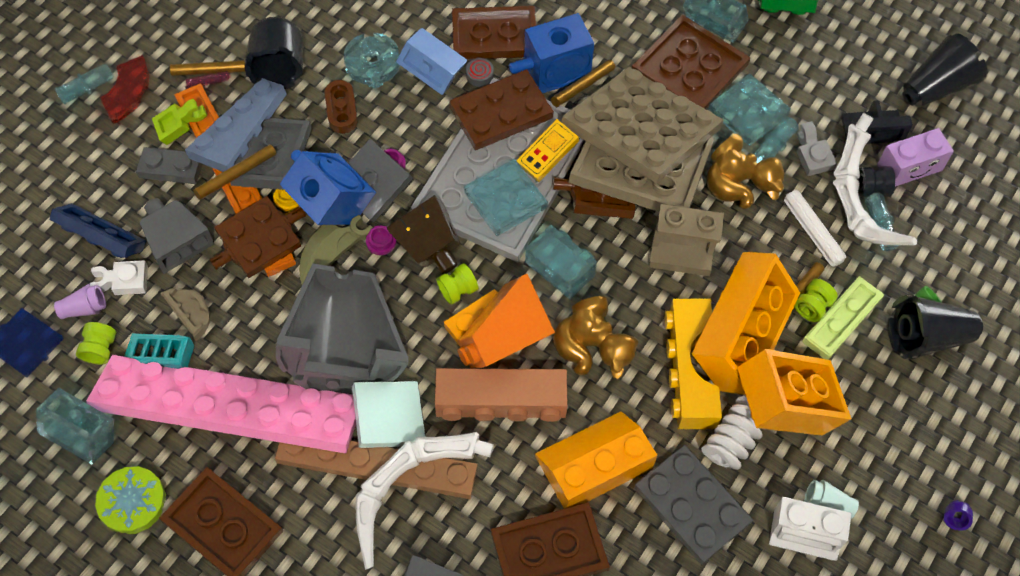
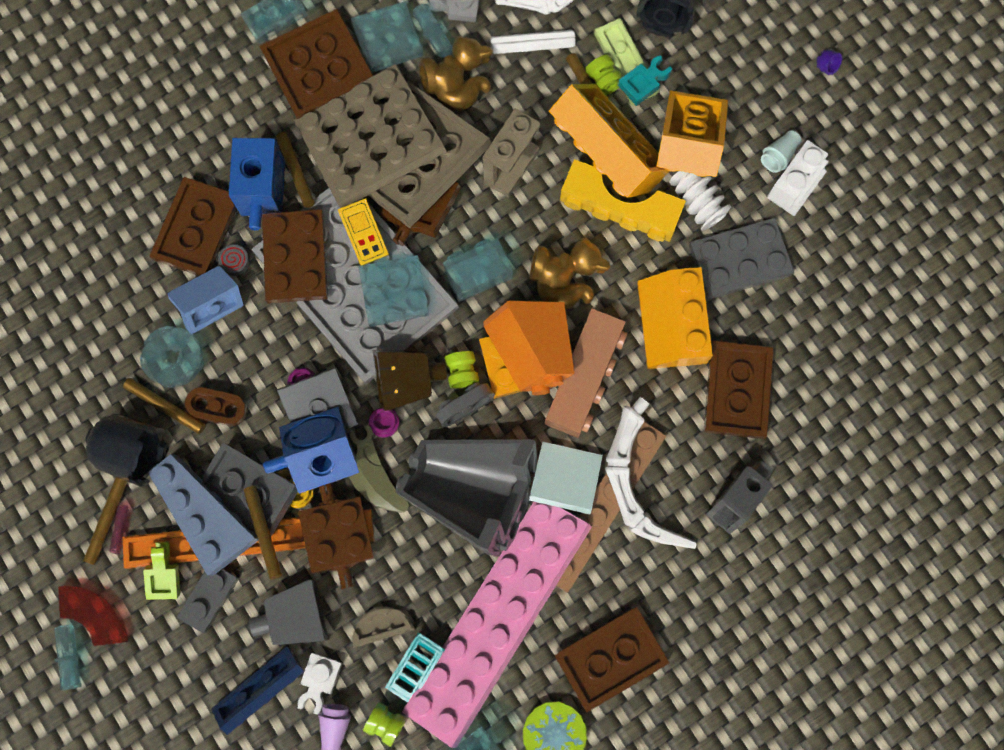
camera: 65 degrees left, 15 degrees up
none -> pearl gold bar [123,378,206,434]
none -> dark grey plate [436,382,495,427]
none -> teal plate [618,55,672,106]

